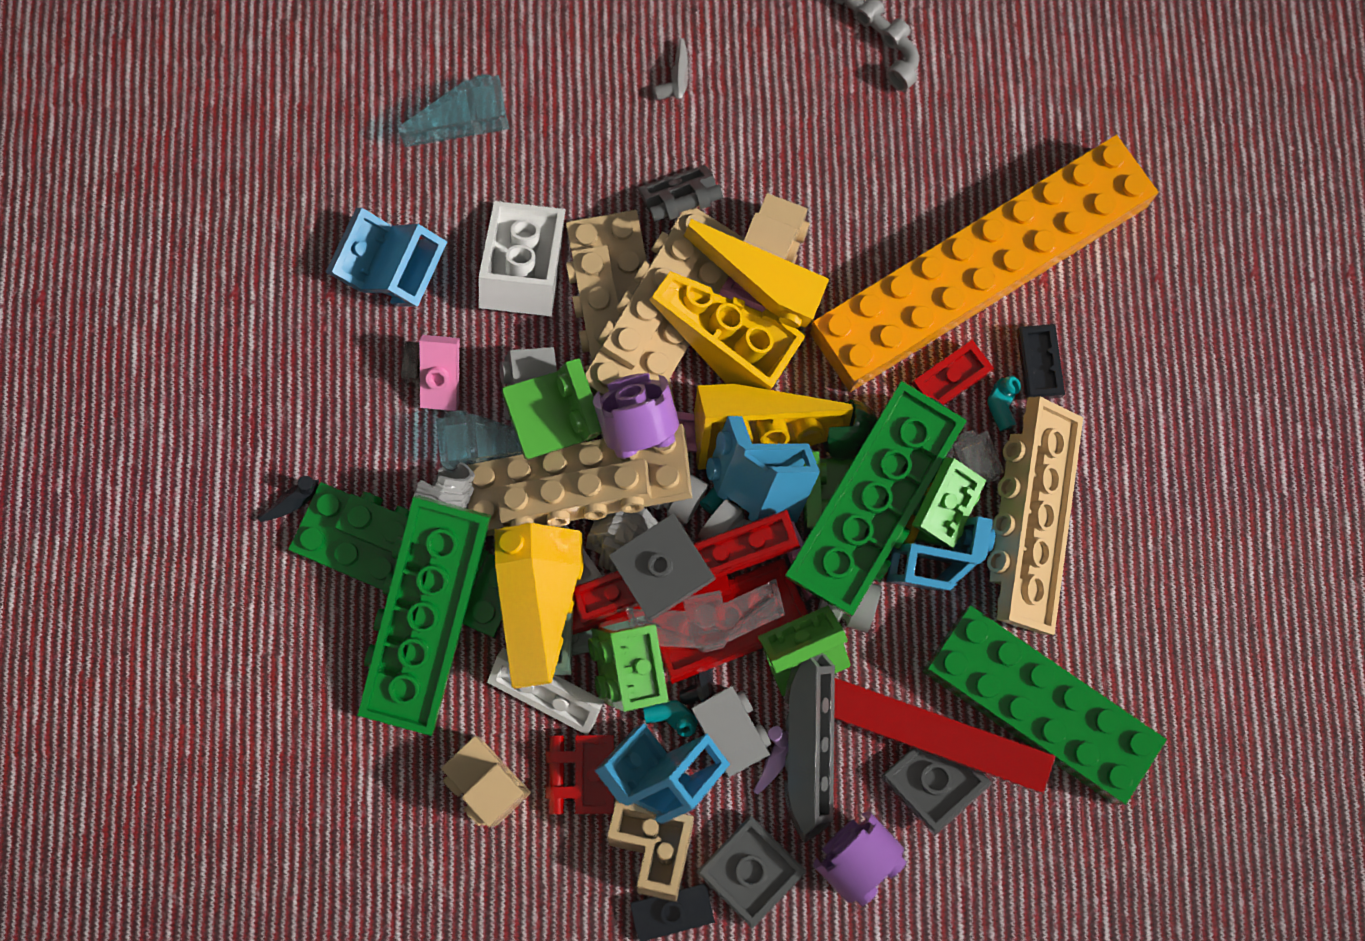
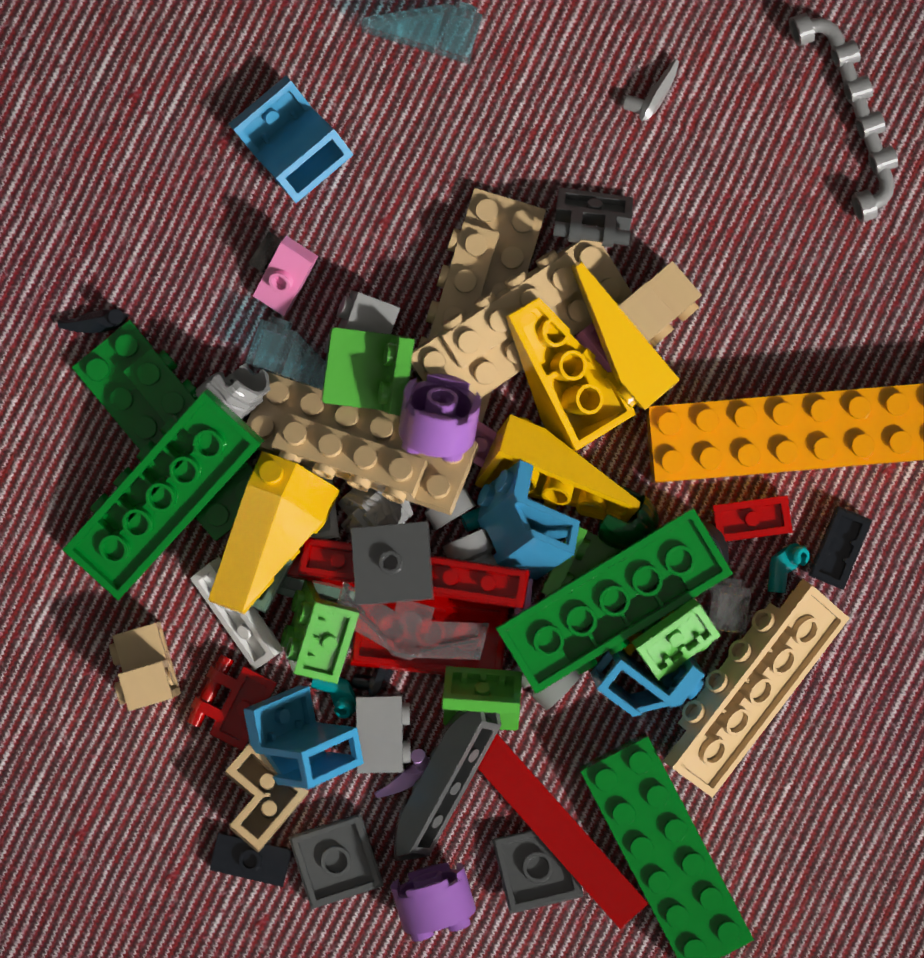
camera: 30 degrees right, 10 degrees up
white slope [479,201,565,316] -> none

